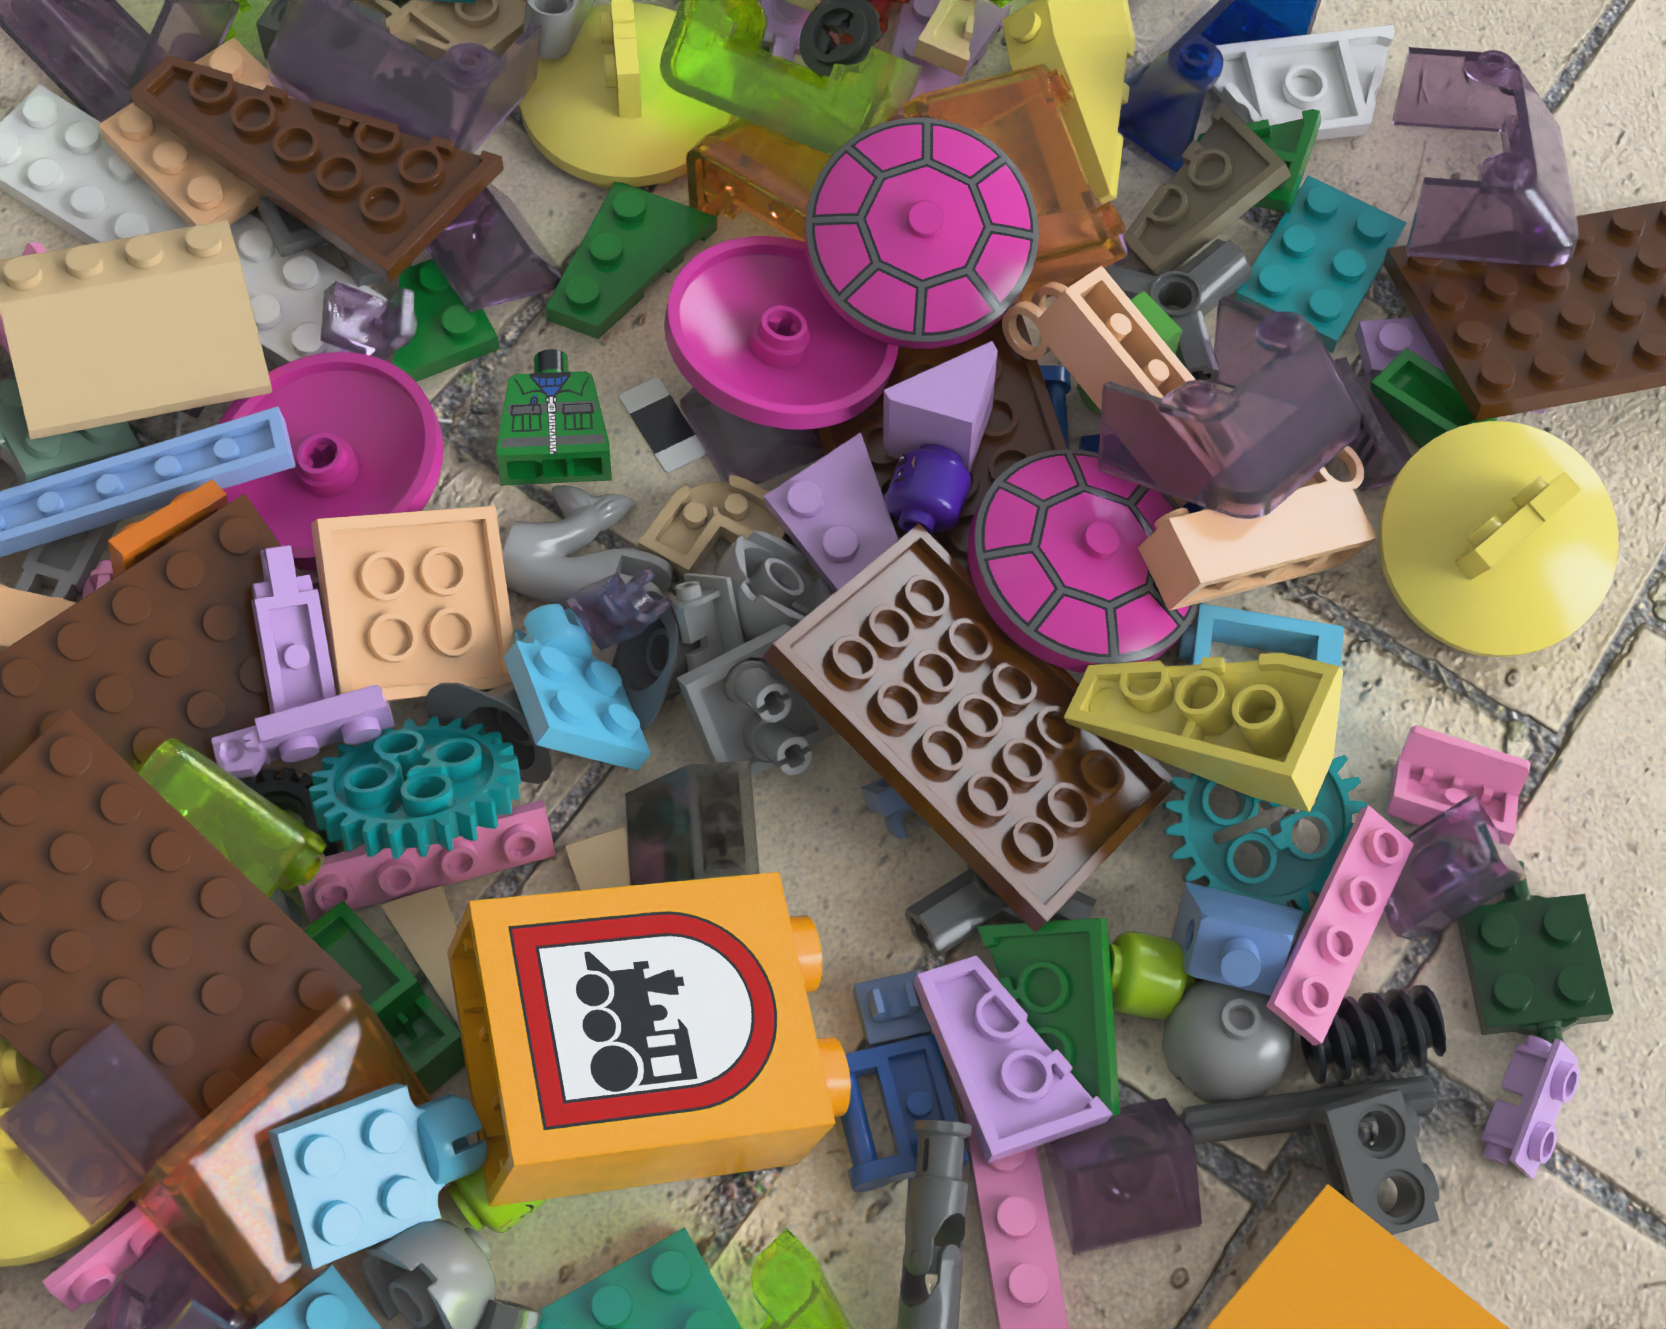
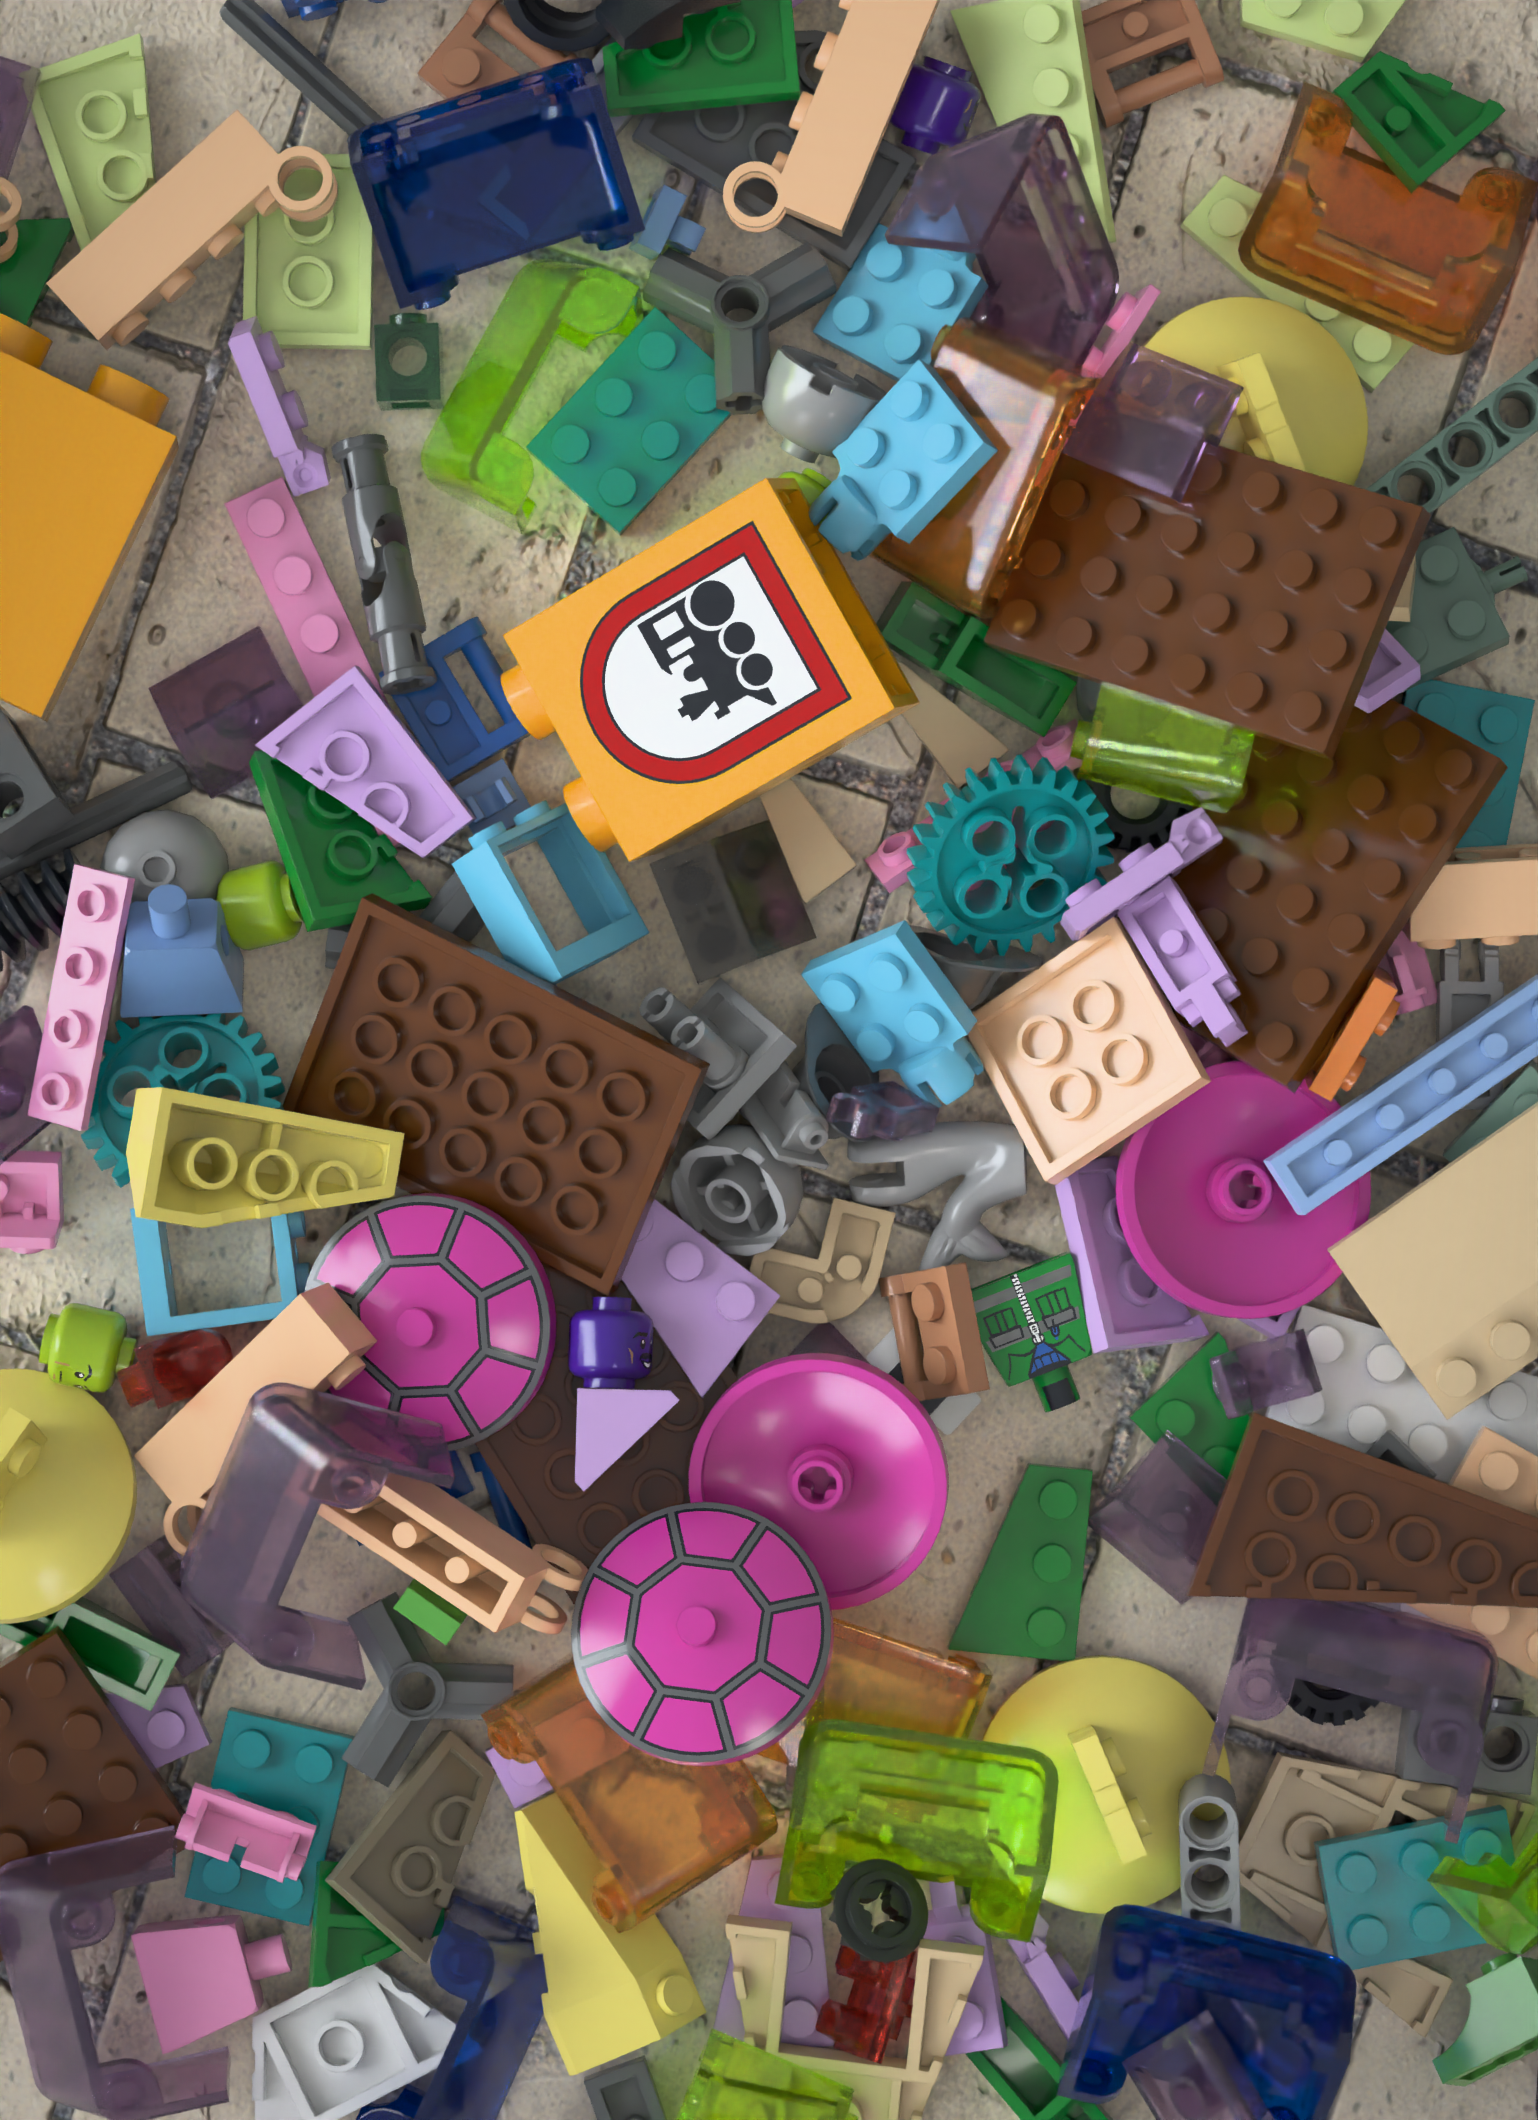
camera: 165 degrees right, 25 degrees up
none -> lime head [39,1303,138,1393]
none -> clear red hips [117,1328,233,1409]
none -> bright pink torso [131,1915,292,2054]
none -> bright pink hinge [175,1782,317,1883]
none -> medium azure window [452,800,649,985]
none -> nougat plate [879,1262,990,1401]
none -> lavender wing [1055,1156,1210,1354]

